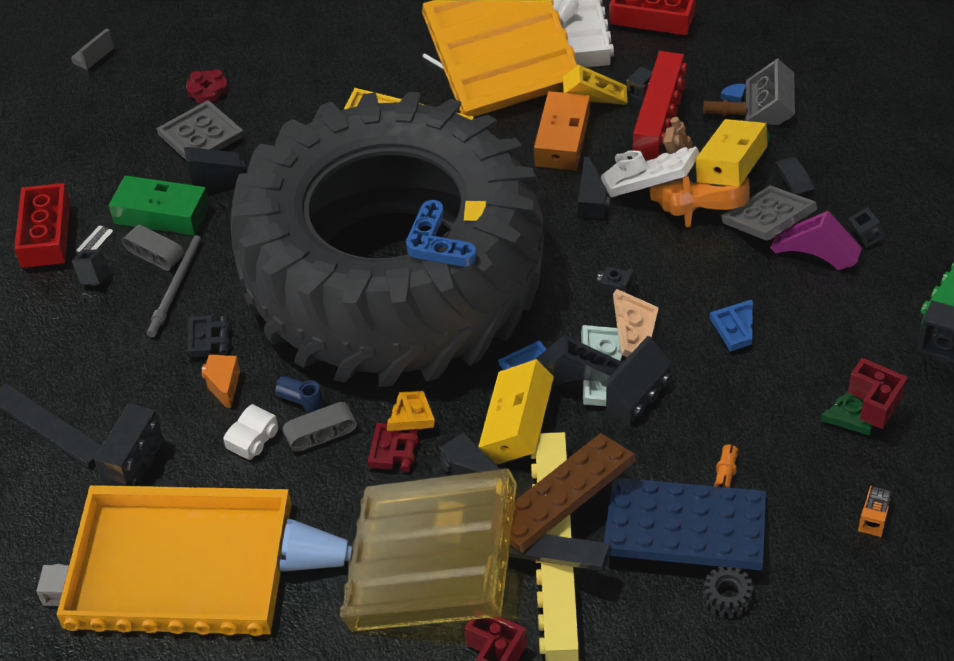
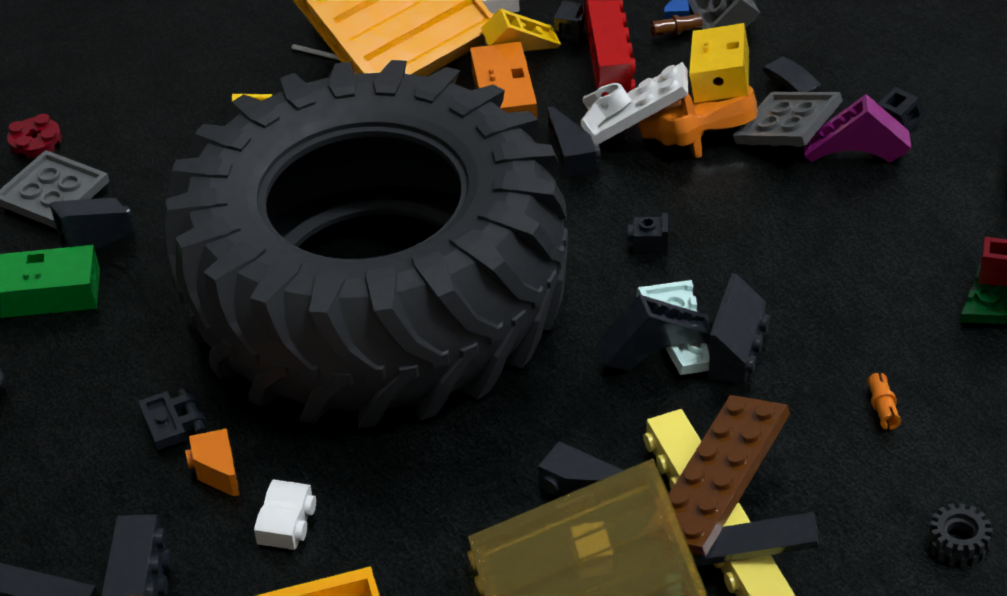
camera: 20 degrees left, 5 degrees down
dark grey beam [122,225,185,271] -> none
dark grey bar [146,236,202,337] -> none
dark blue piece [275,376,324,412] -> none
dark grey beam [283,402,357,452] -> none
dark red plate [368,423,419,472] -> none
light orange wing [387,391,435,431] -> none
blue beam [406,200,476,266] -> none
yellow sticker [464,201,486,221] -> none
yellow brick [478,359,554,465] -> none
blue tile [499,341,547,370] -> none
dark blue plate [604,478,766,570] -> none
light nougat wing [613,289,658,357] -> none
medium nougat plate [663,117,693,154] -> none
blue wing [710,300,753,351] -> none

